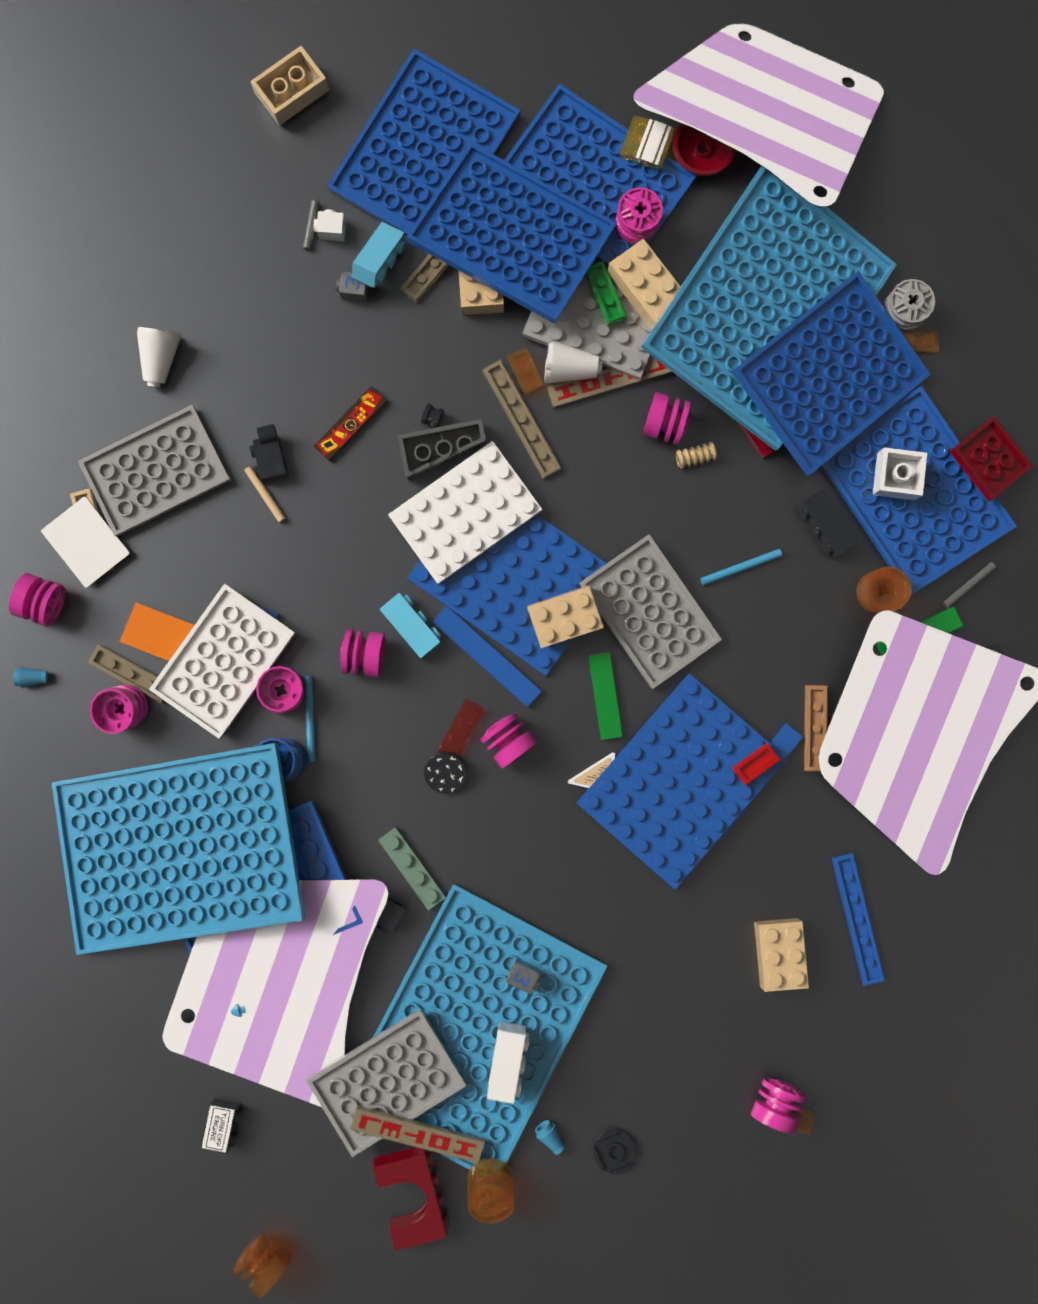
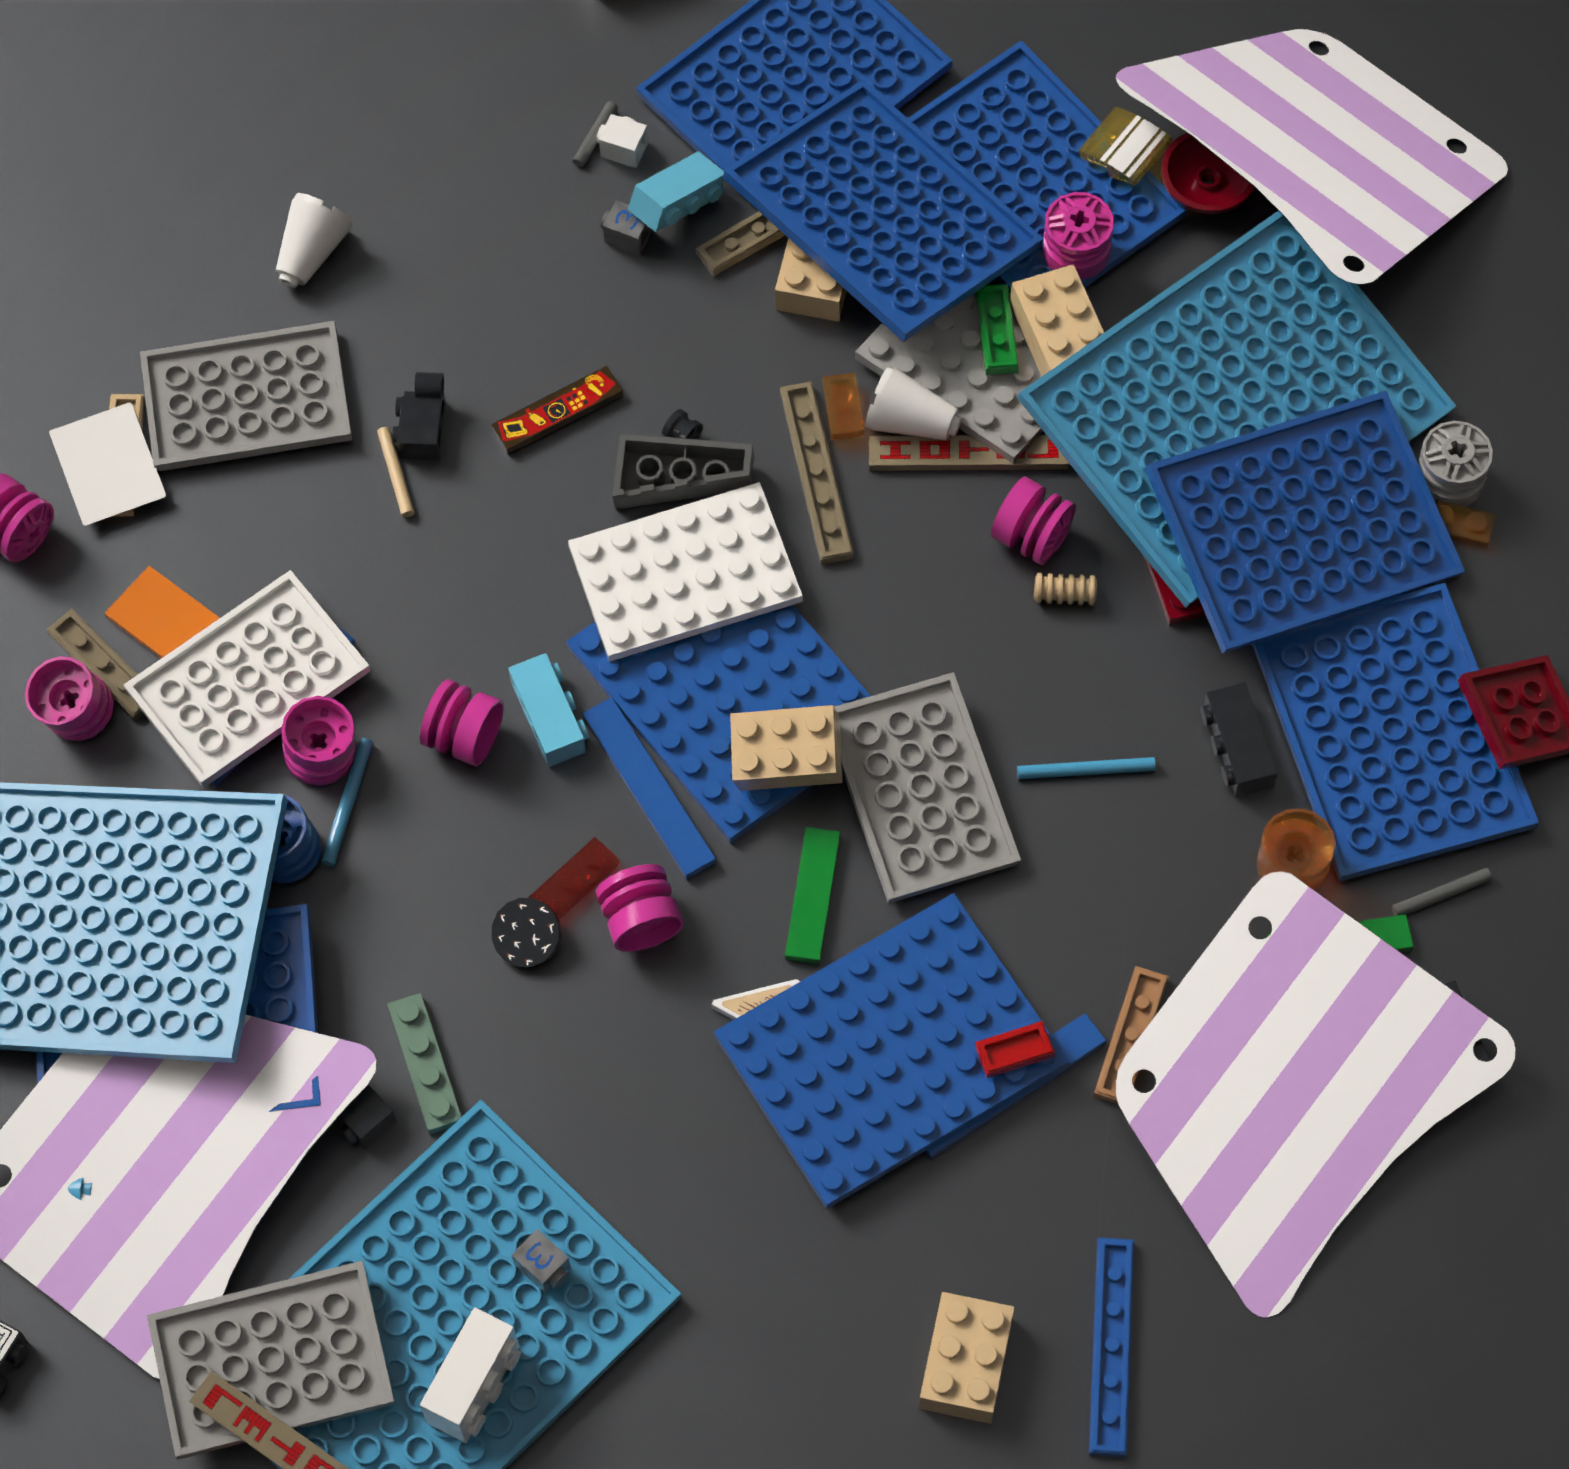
camera: 20 degrees right, 20 degrees down
white brick [873,448,927,500] -> none

